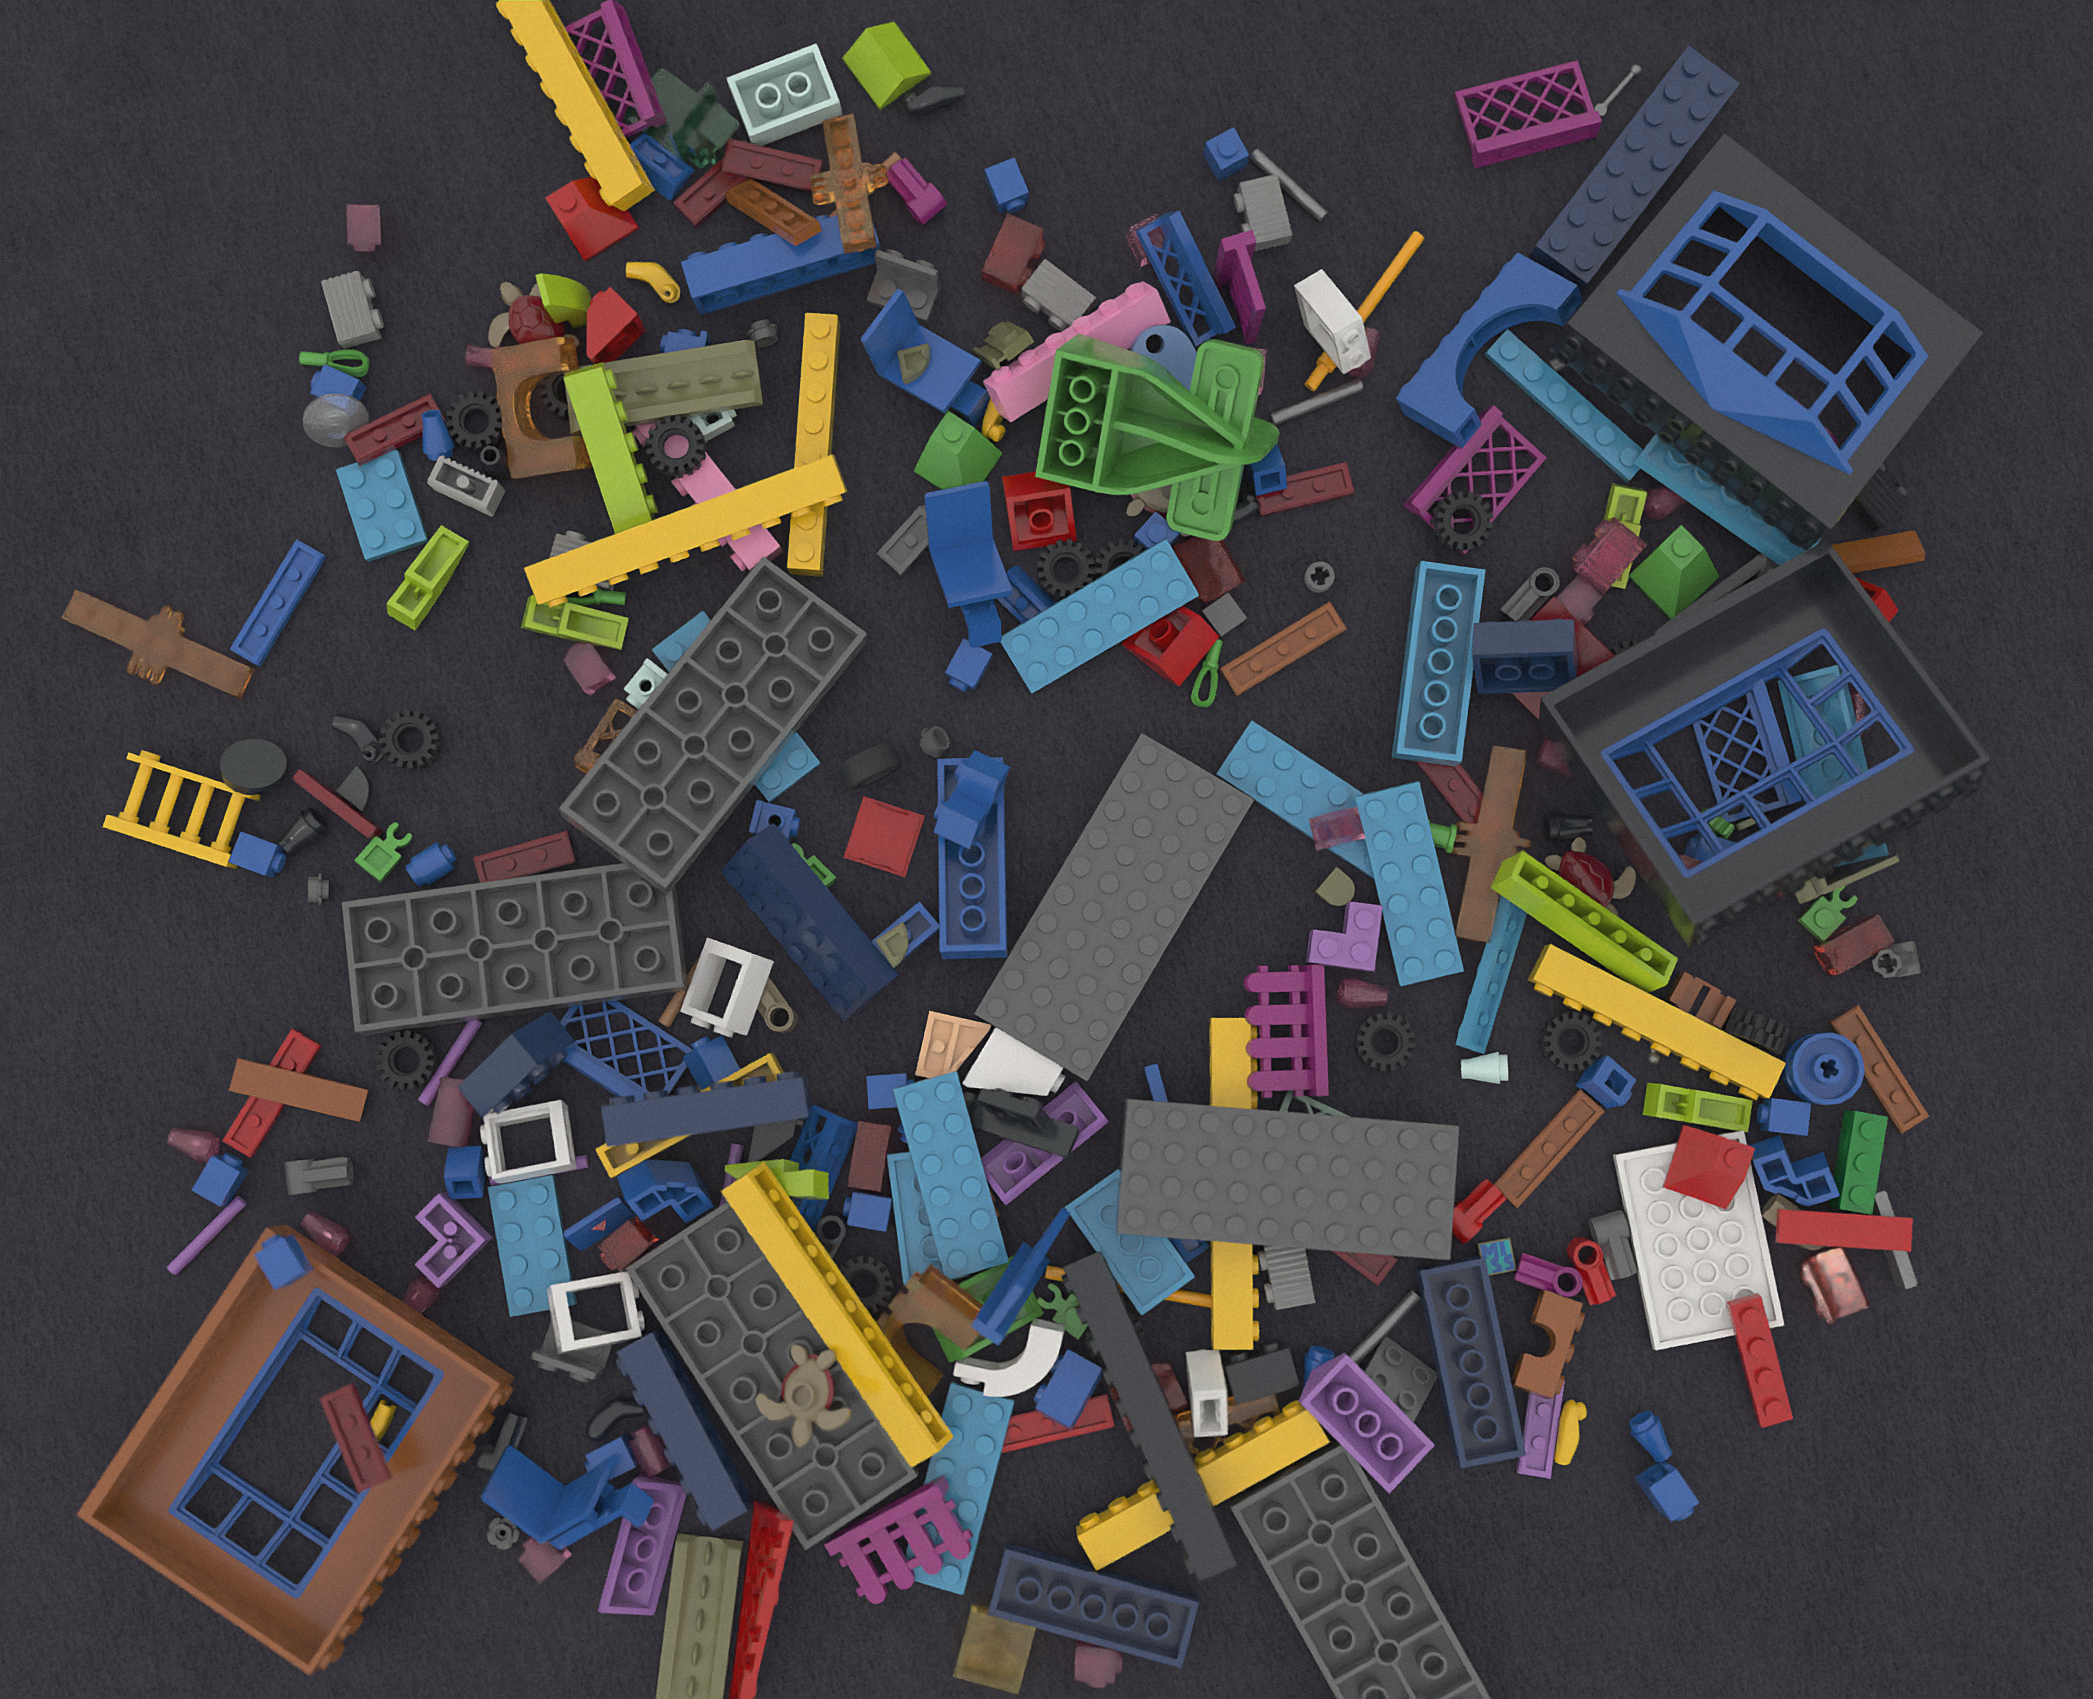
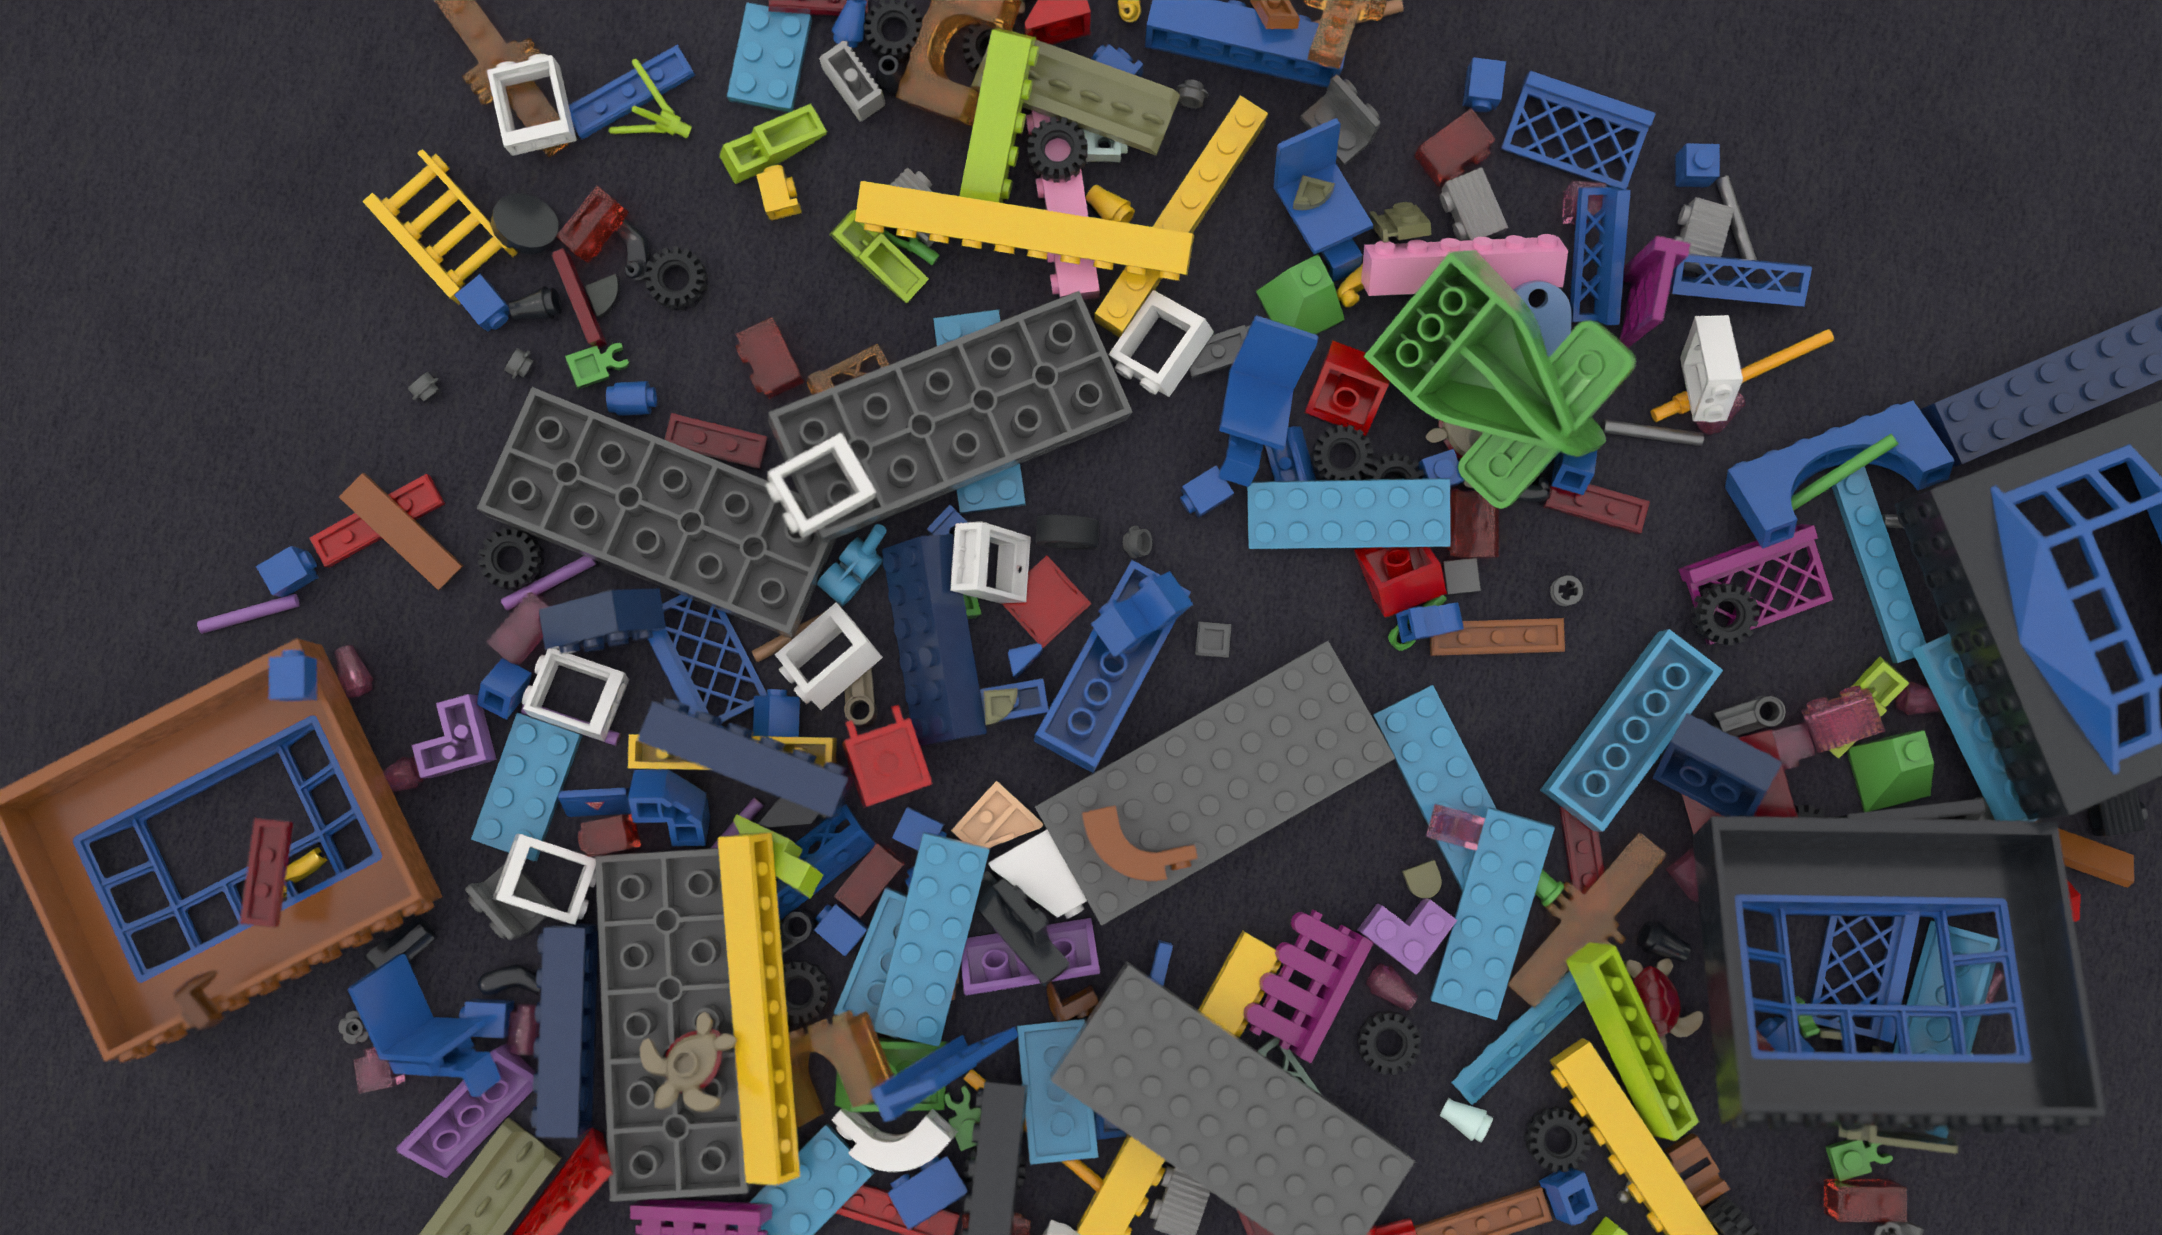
camera: 30 degrees right, 0 degrees up
clear pink cone [168,1127,221,1163] -> none
dark grey piece [284,1157,354,1195] -> none
clear pink brick [563,641,616,696] -> none
light aqua brick [624,658,667,710] -> none
magenta piece [885,158,947,225] -> none
magenta fence [1454,61,1602,168] -> none
flat silver hinge [1594,64,1642,118] -> none
none -> reddish brown plate [174,970,224,1030]
none -> dark grey plate [408,372,439,402]
none -> white window [487,54,577,156]
none -> clear red bracket [556,186,629,263]
none -> lime plant [609,59,692,138]
none -> clear red brick [735,317,805,399]
none -> yellow brick [756,165,802,220]
none -> white window [765,433,876,538]
none -> dark azure beam [817,524,886,606]
none -> red container [842,705,932,808]
none -> white window [950,522,1031,603]
none -> blue slope [1008,643,1043,679]
none -> reddish brown plate [1047,982,1099,1022]
none -> dark orange arch [1082,805,1198,881]
none -> yellow cone [1086,184,1135,223]
none -> white window [1108,290,1214,397]
none -> dark grey tile [1195,622,1231,658]
none -> blue leg [1396,603,1464,643]
none -> blue fence [1501,71,1656,189]
none -> blue fence [1669,254,1812,307]
none -> bright green bar [1791,433,1899,511]

